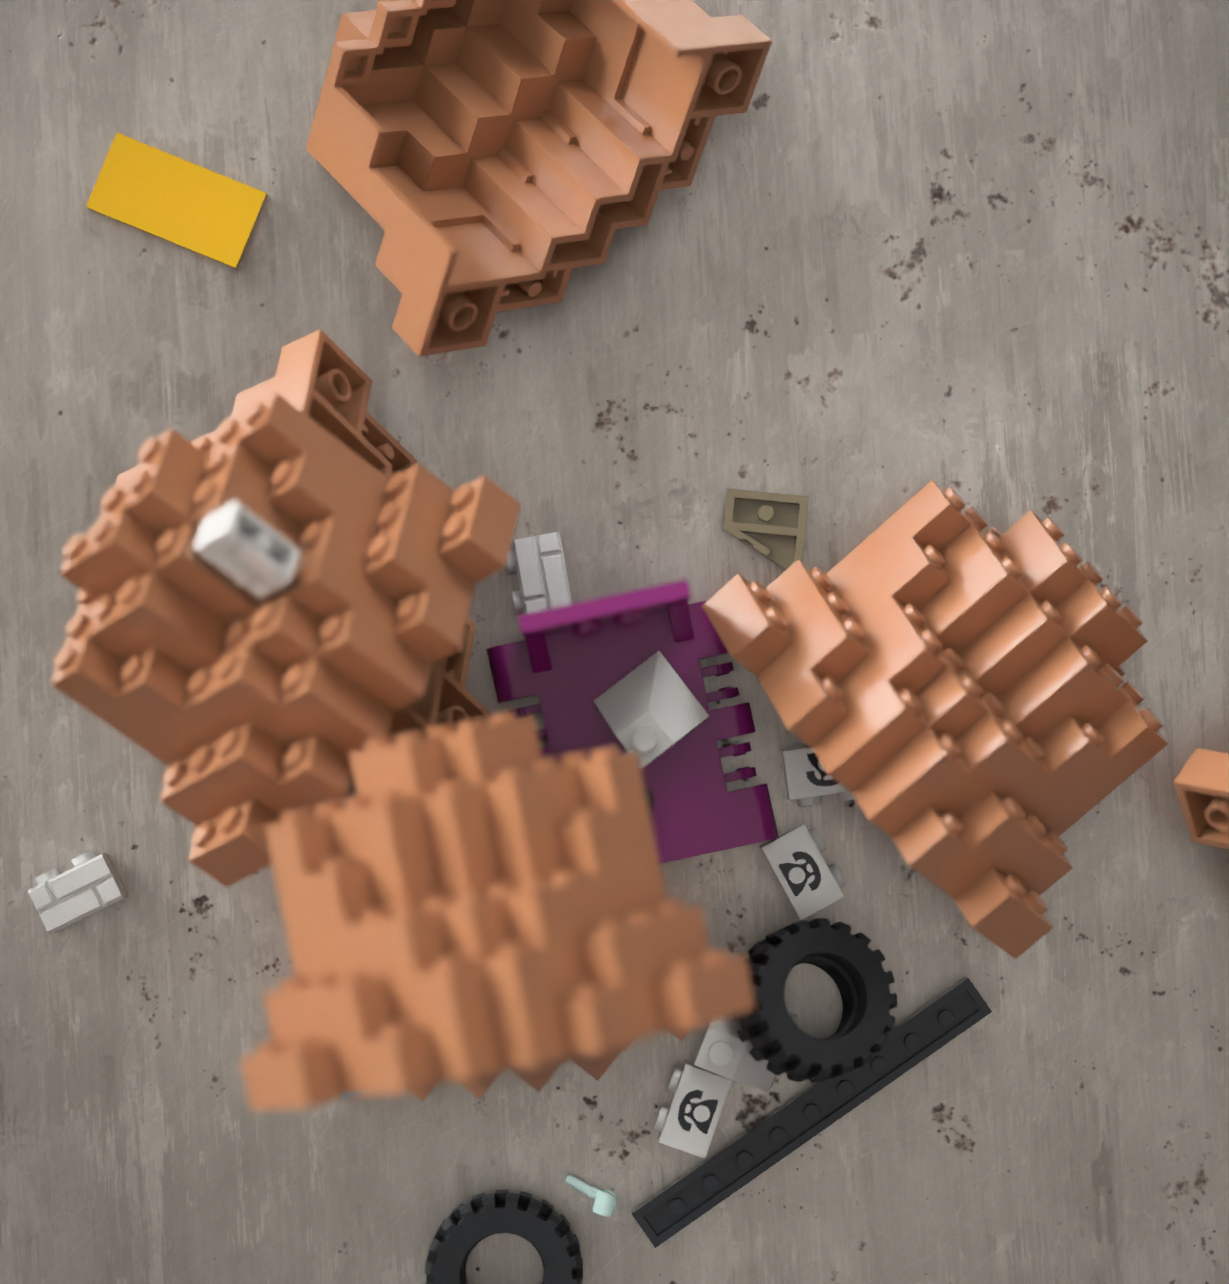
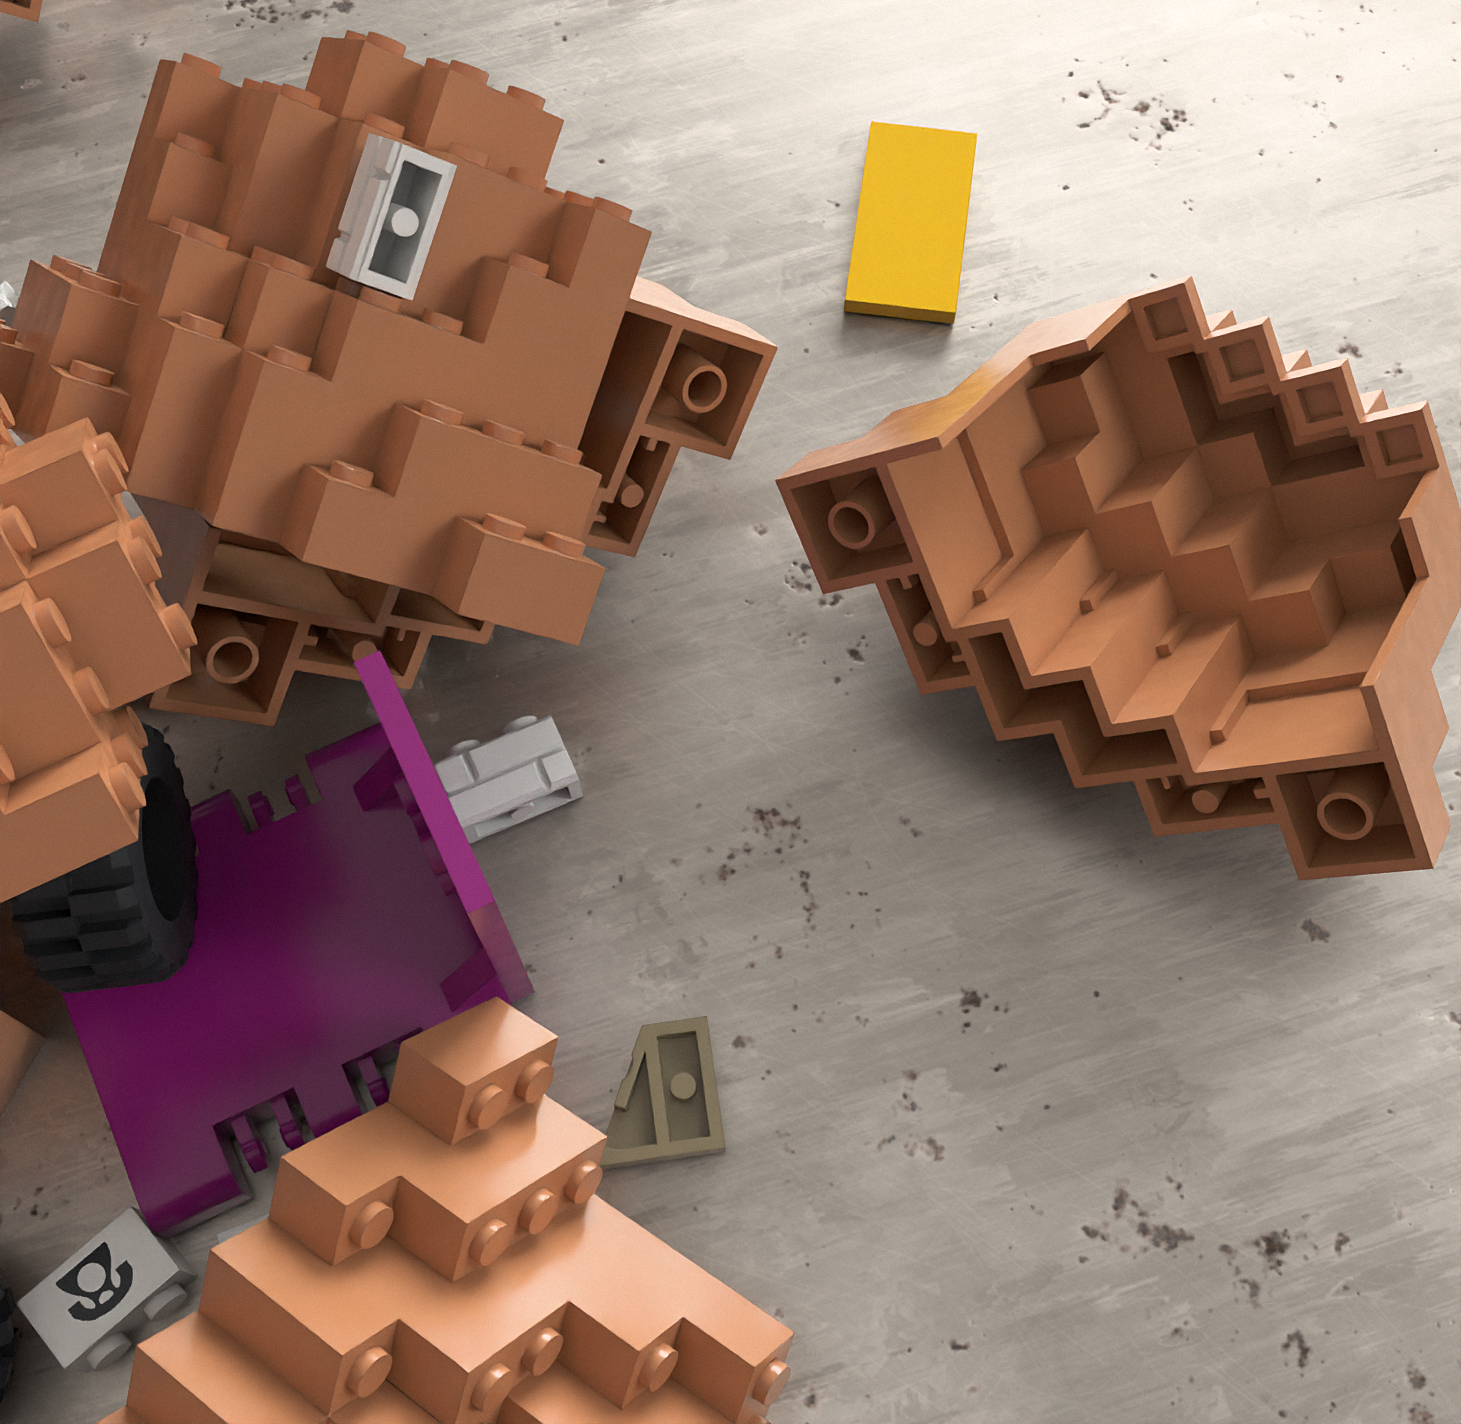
camera: 80 degrees right, 20 degrees down
white slope [594,651,709,769] -> none

